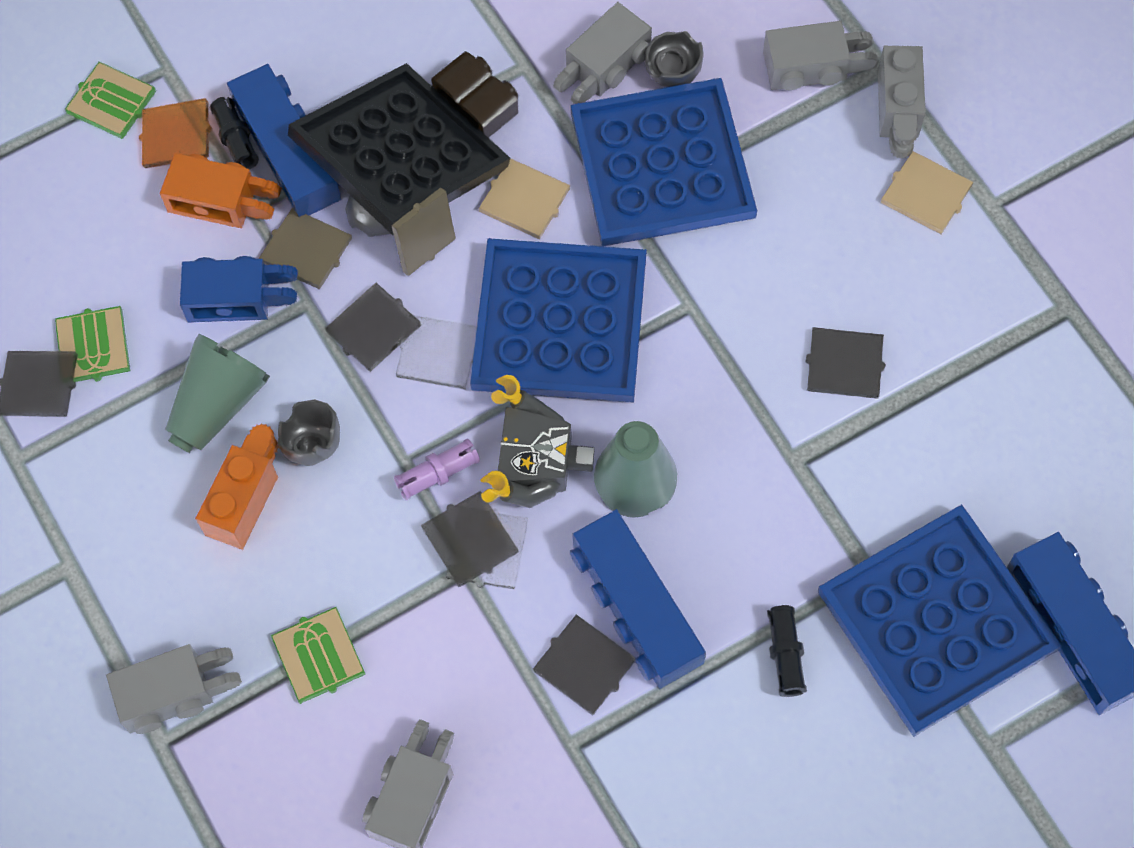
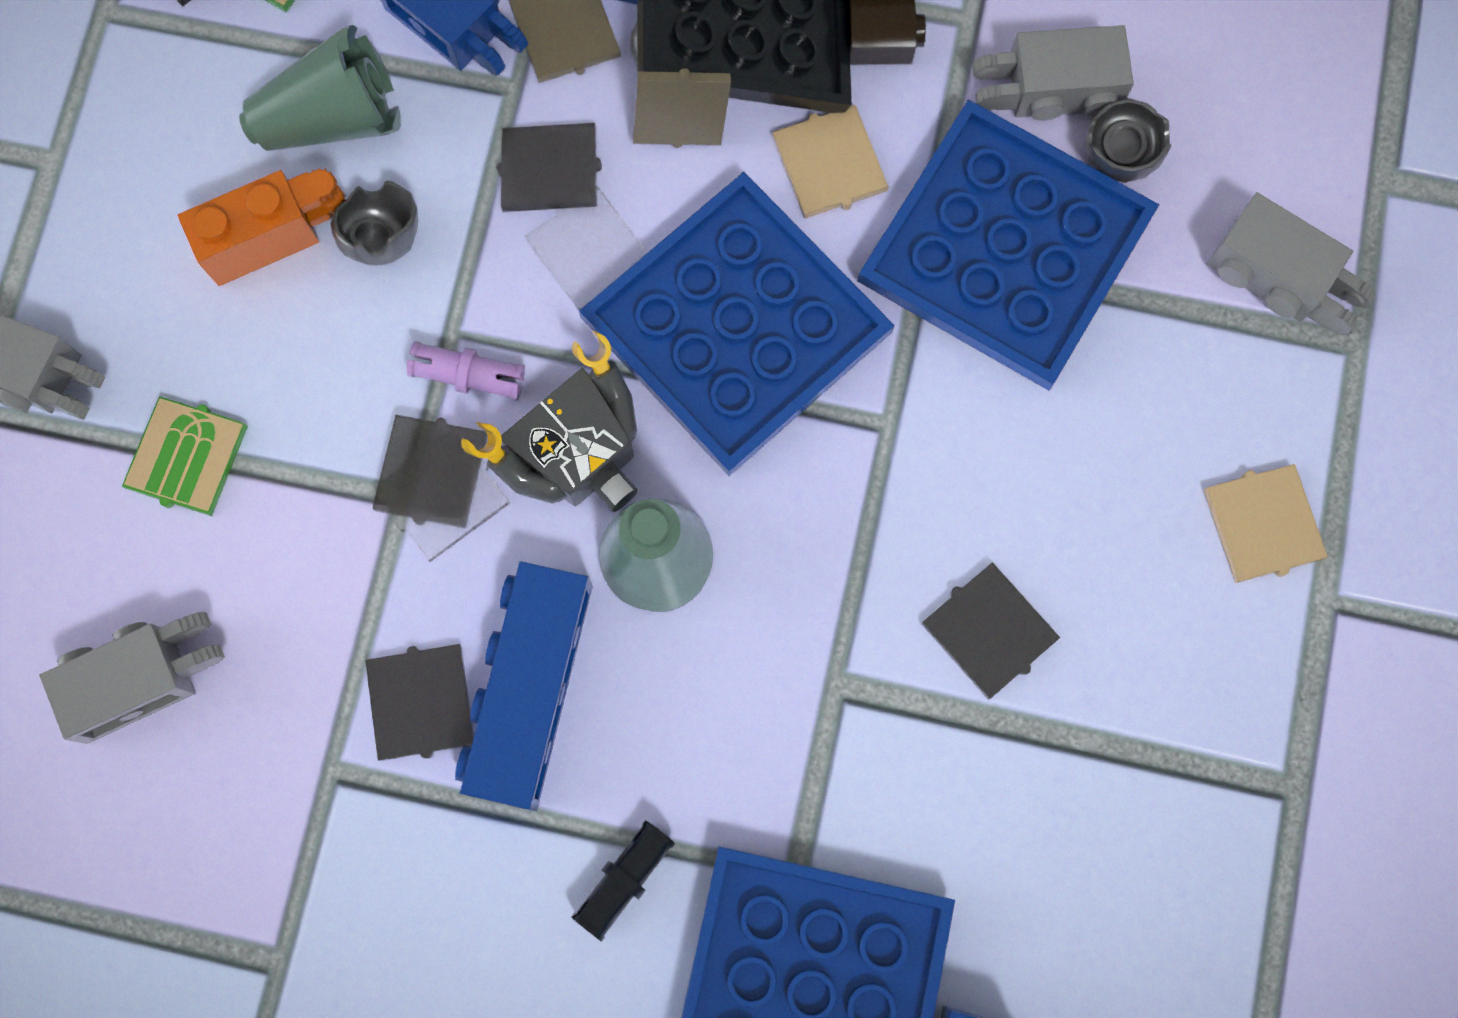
camera: 40 degrees right, 10 degrees up
light grey hinge [878,45,925,159] -> none

